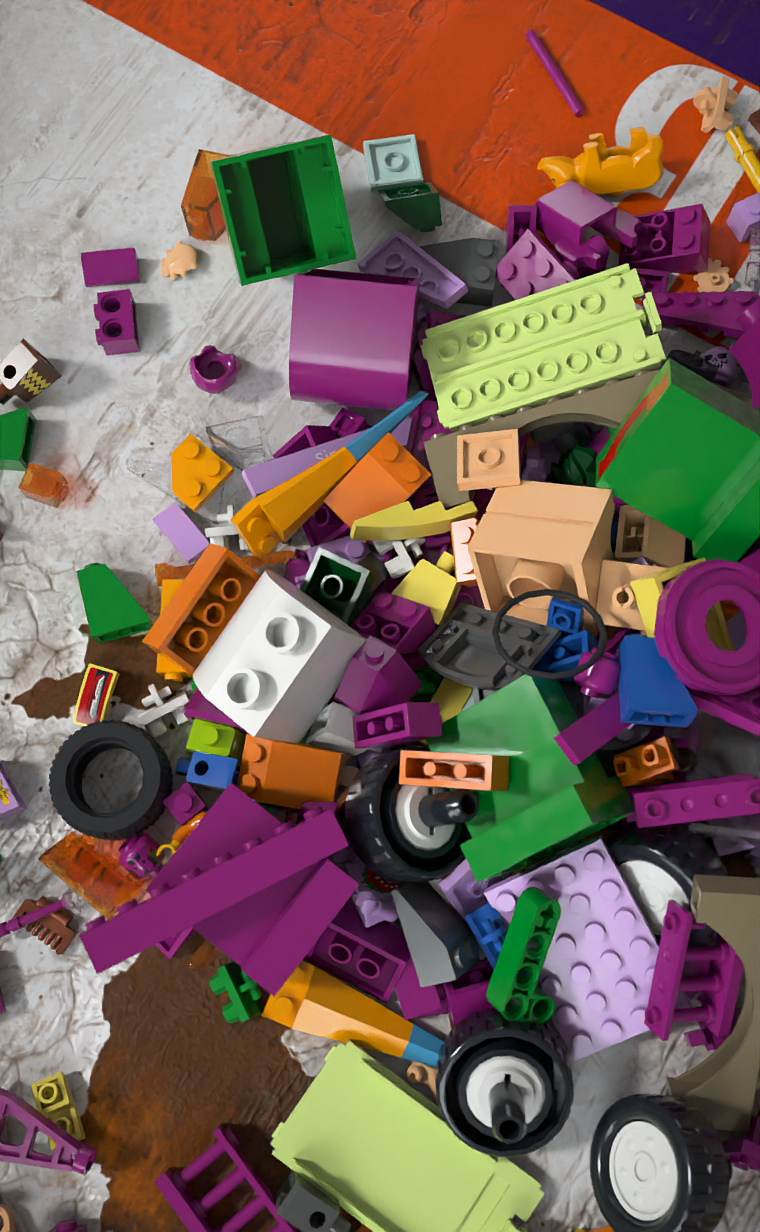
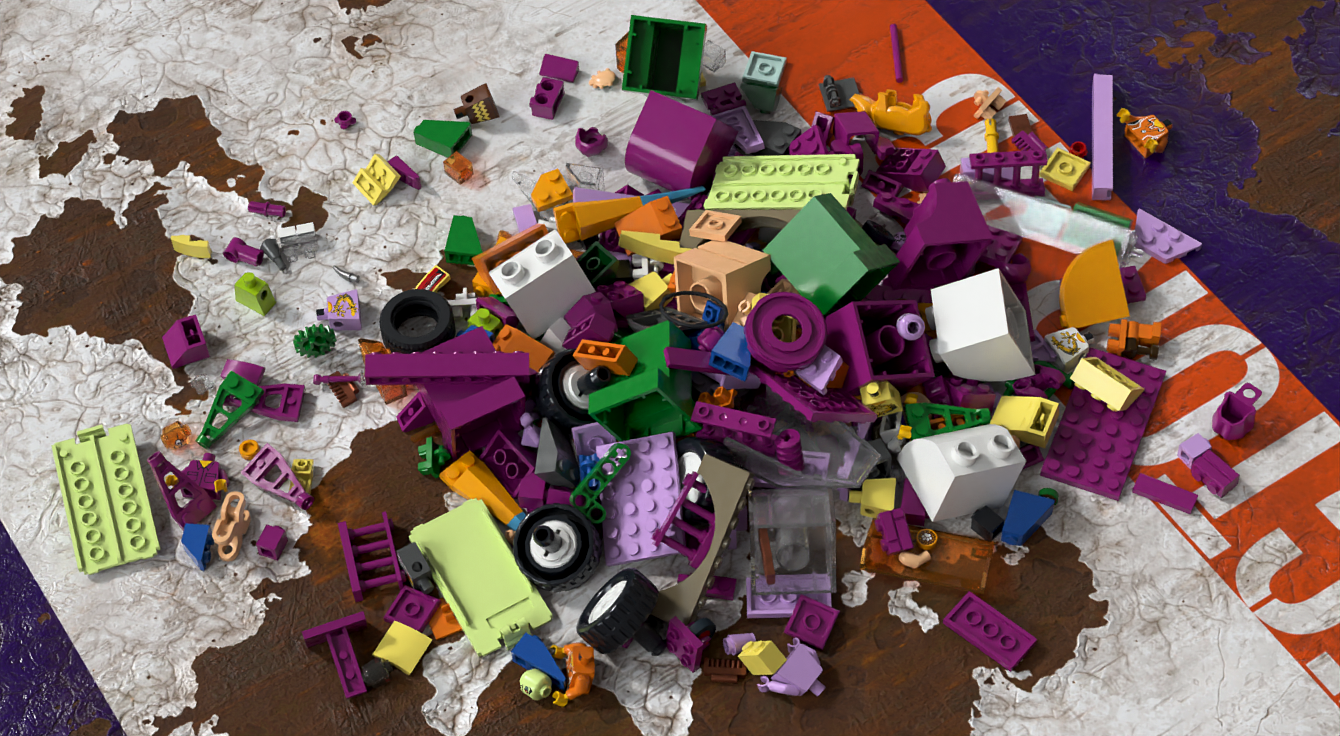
camera: 25 degrees right, 20 degrees down
none -> magenta plate [701,82,746,116]
none -> dark grey hinge [819,75,860,112]

